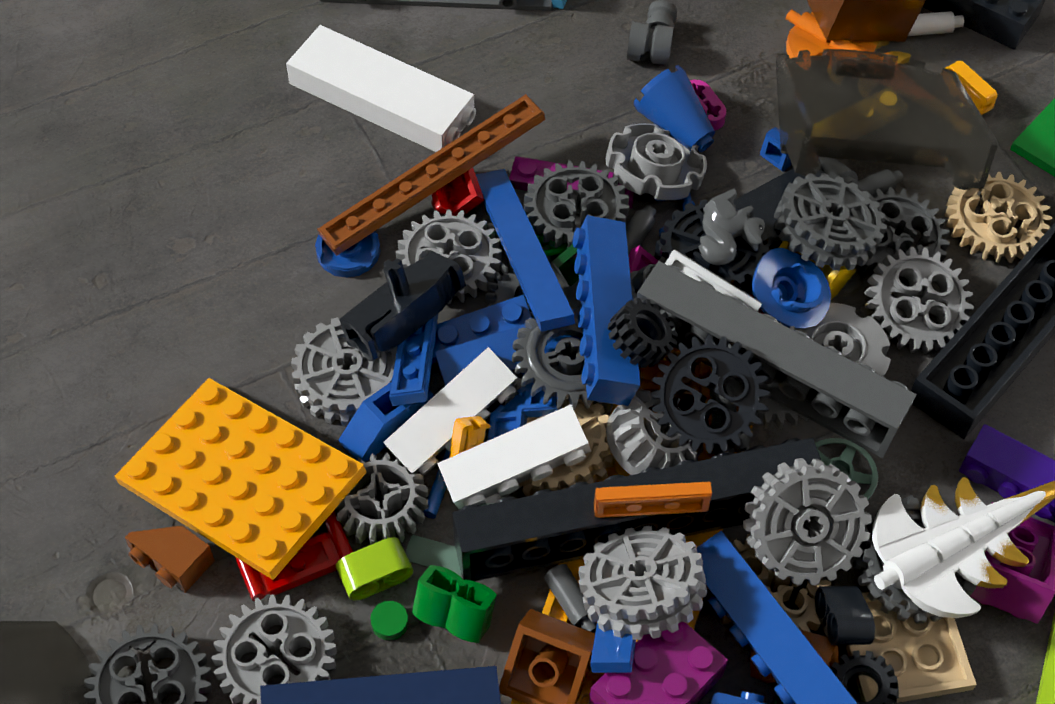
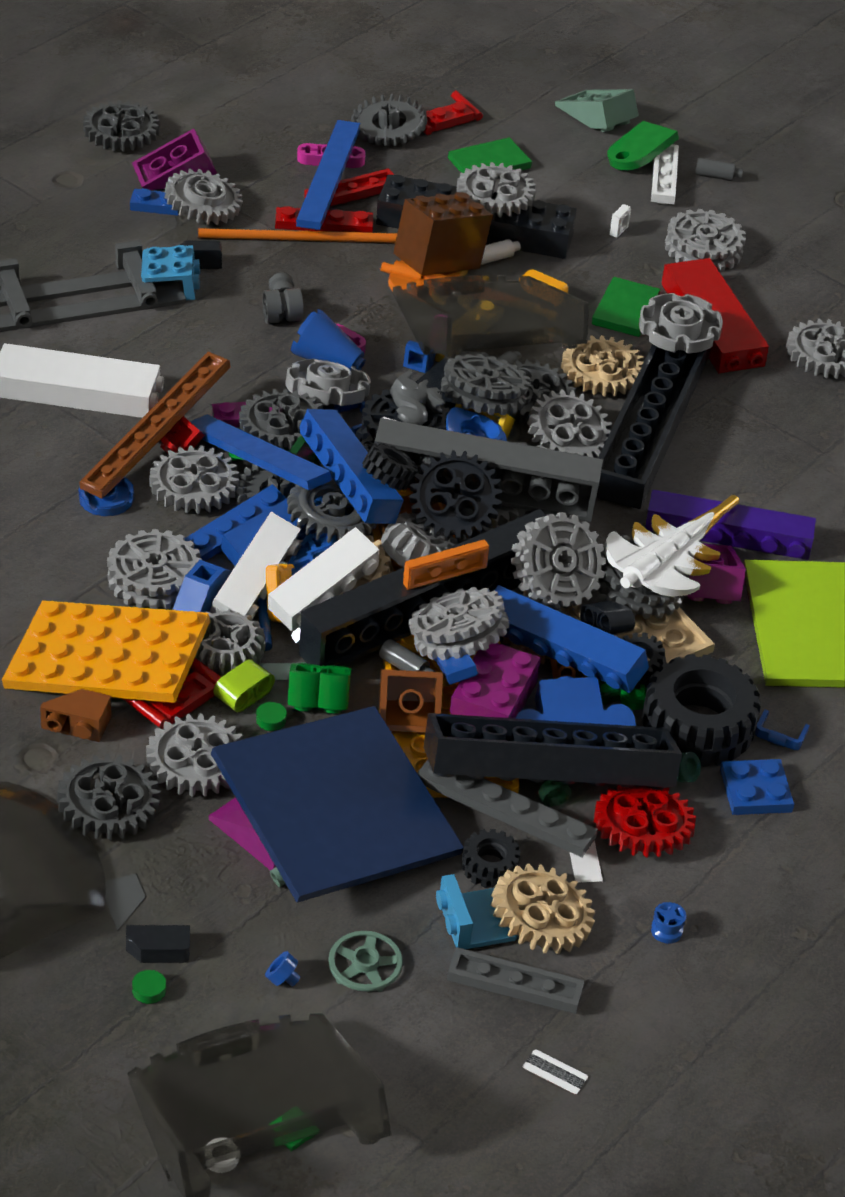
camera: 25 degrees left, 15 degrees down
black piece [339,251,466,362] -> none
blue tile [389,314,438,406] -> none

